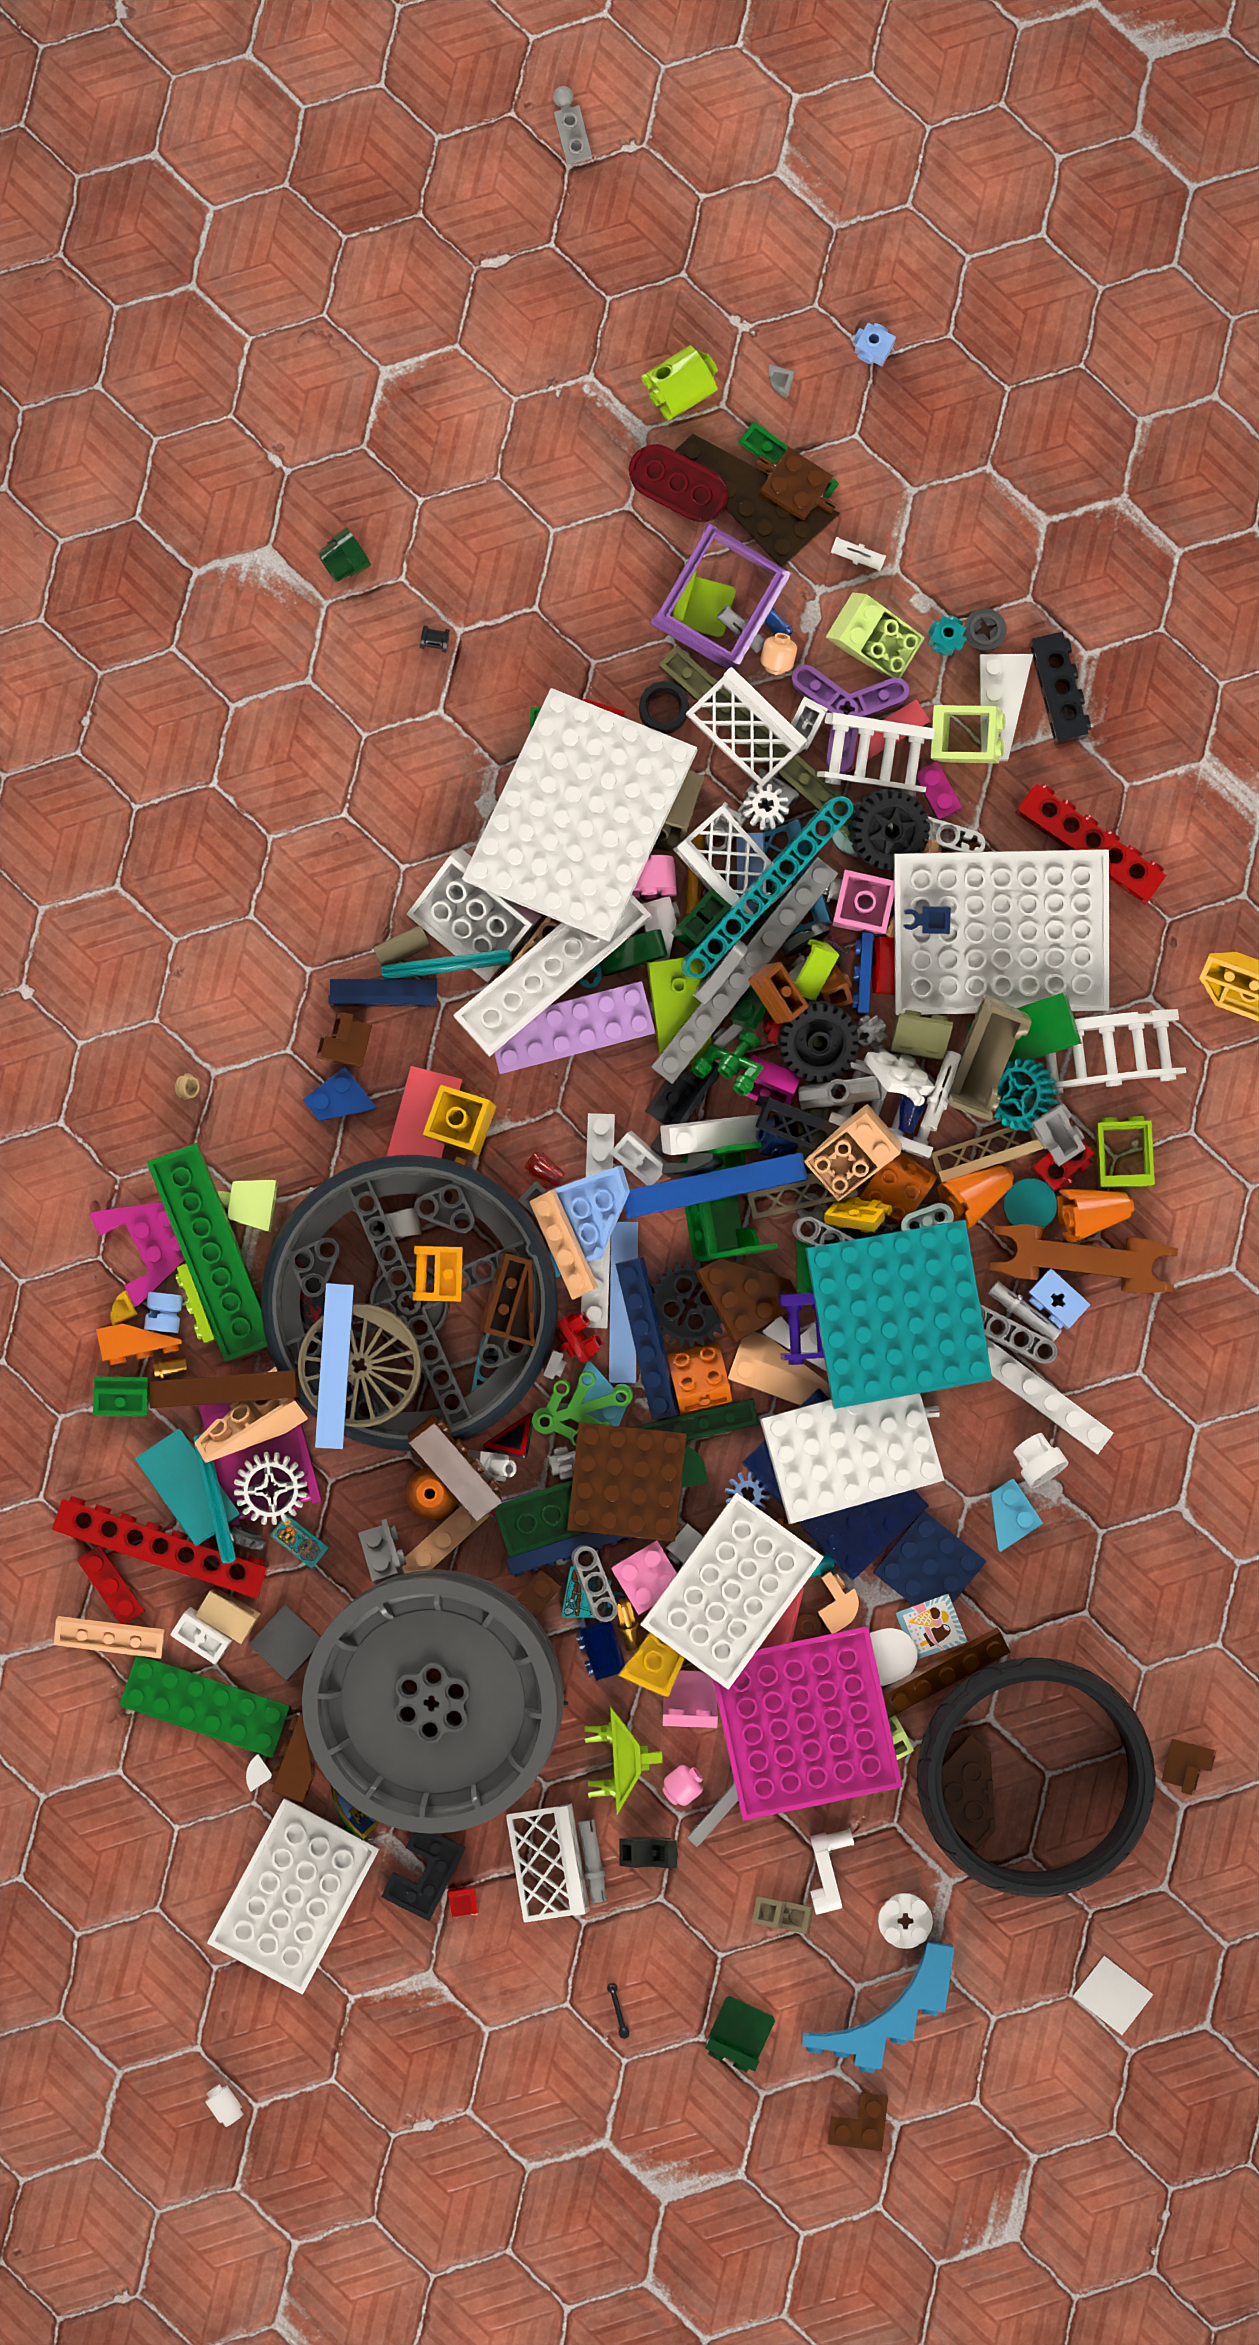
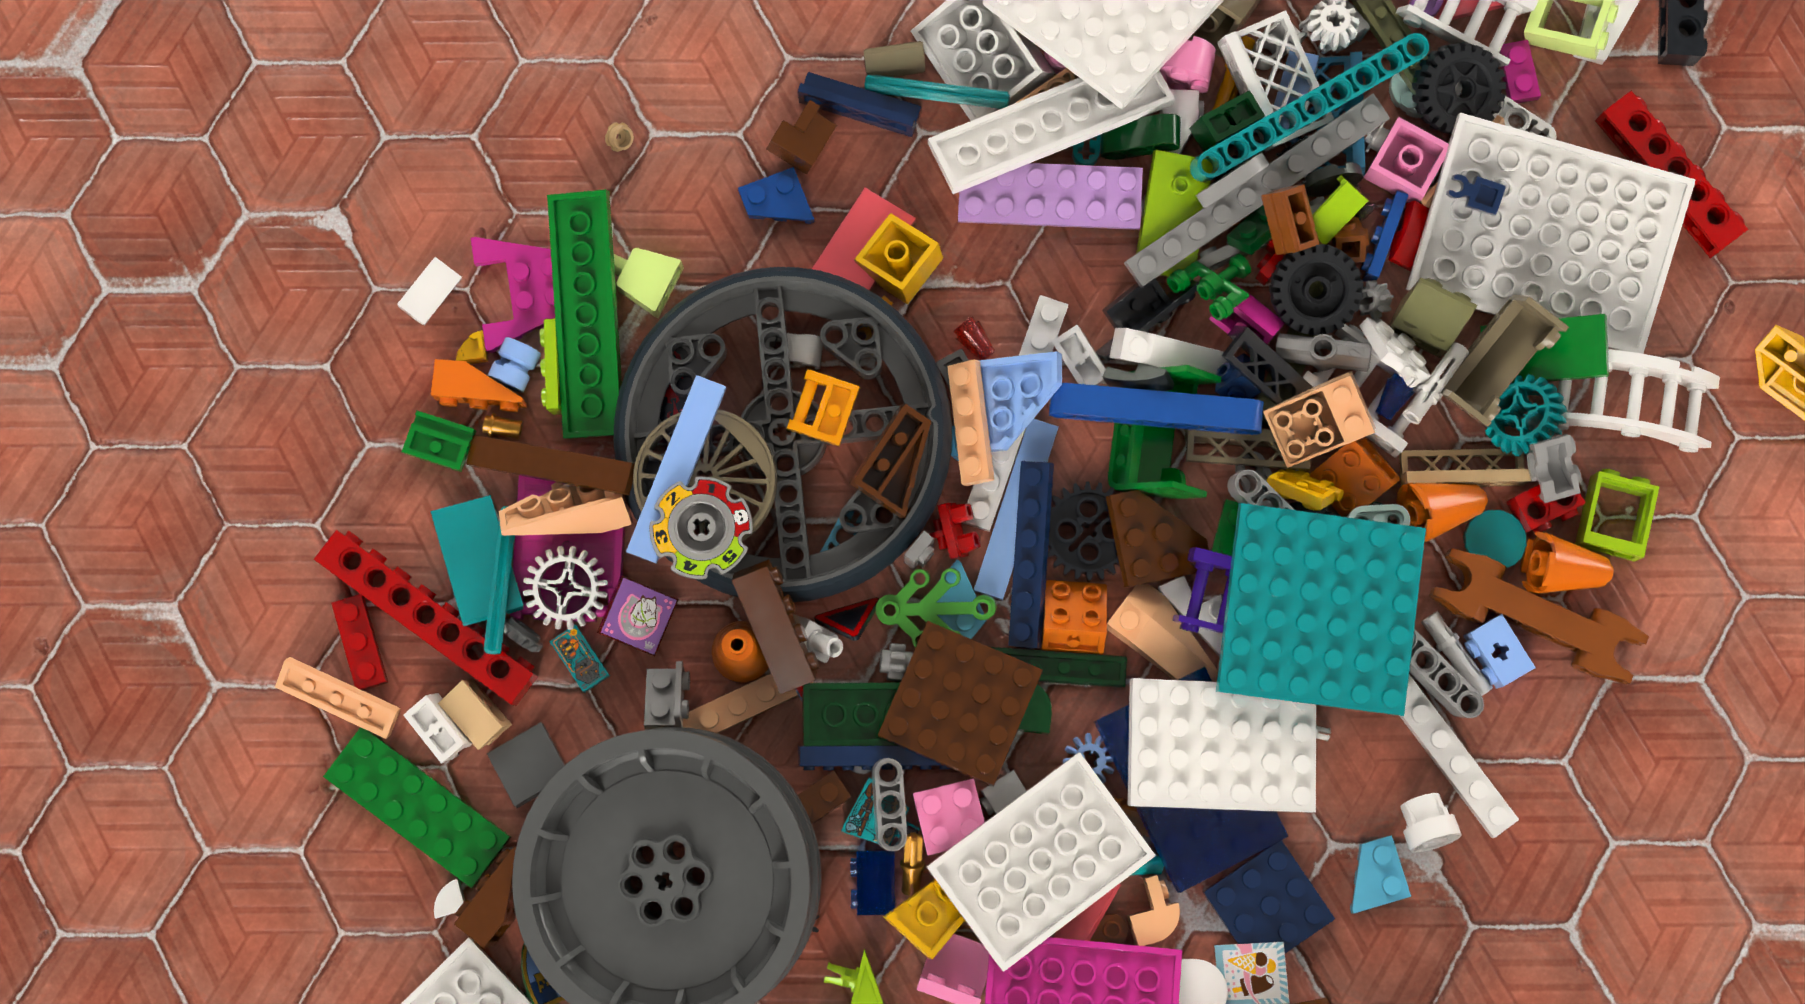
camera: 20 degrees right, 5 degrees down
none -> white hinge [397,257,462,326]
none -> tile [597,576,679,657]
none -> piece [649,476,753,580]

